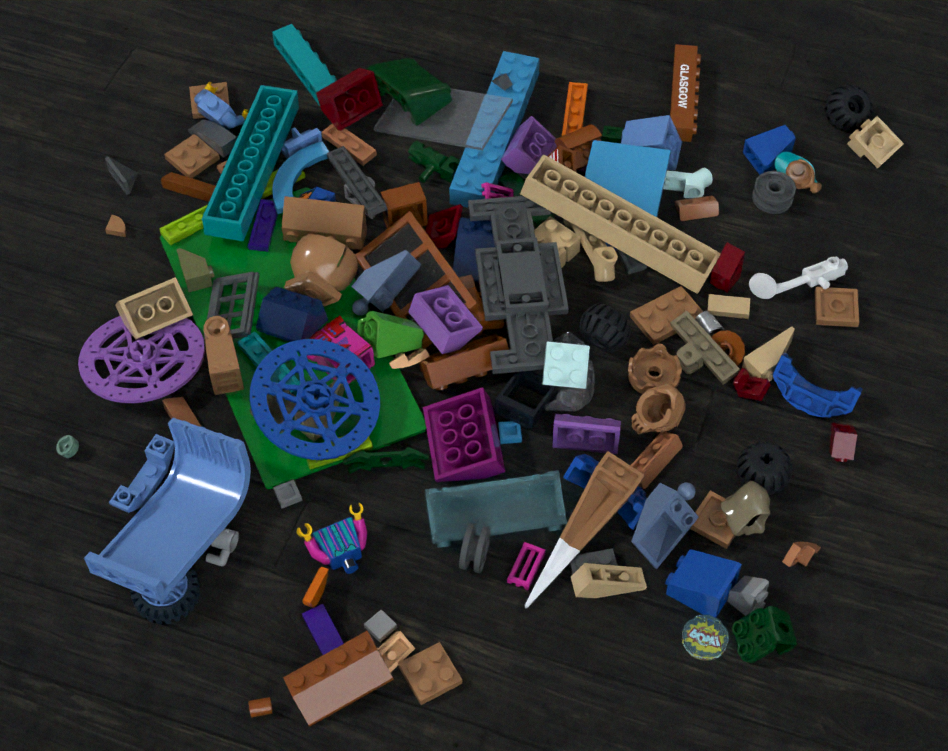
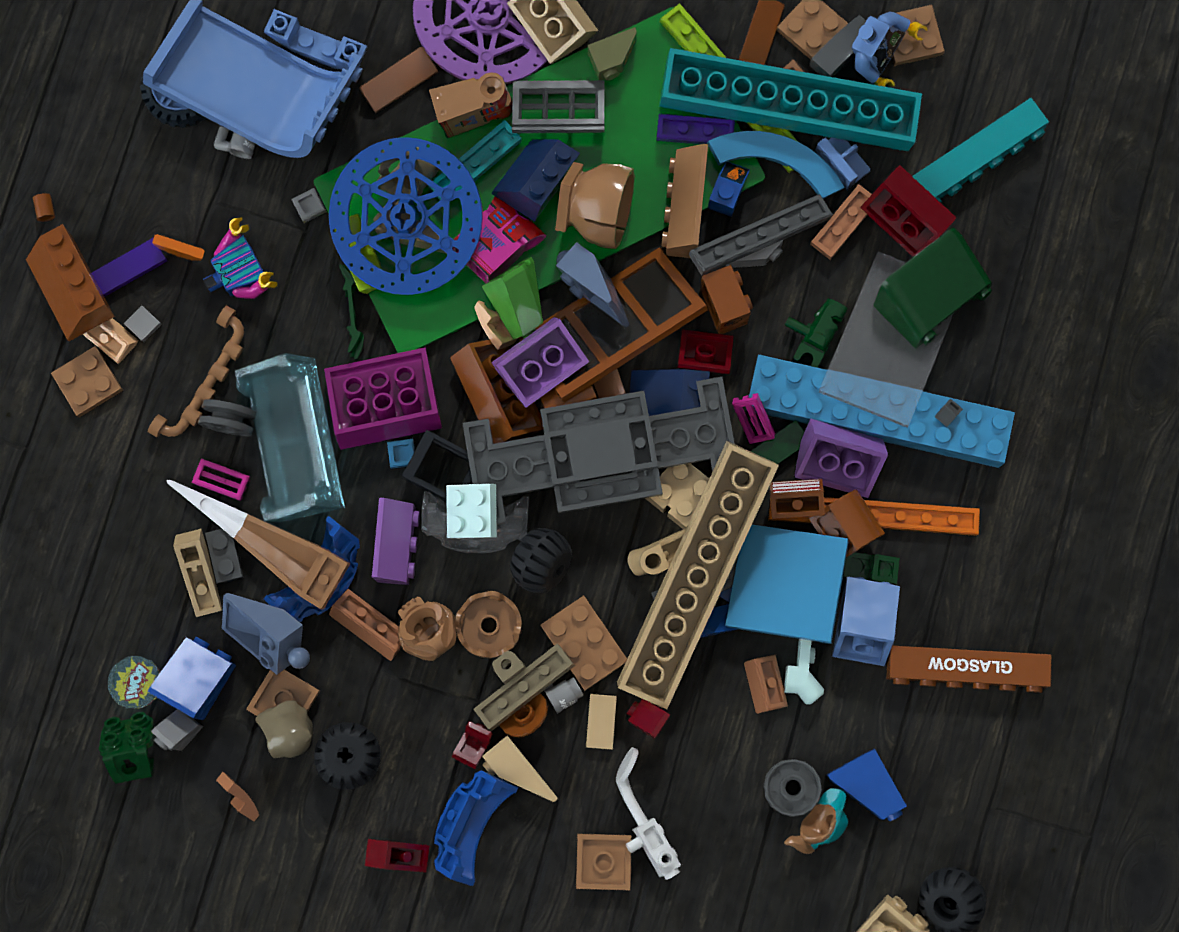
camera: 90 degrees right, 25 degrees up
none -> medium nougat bar [148,305,244,437]

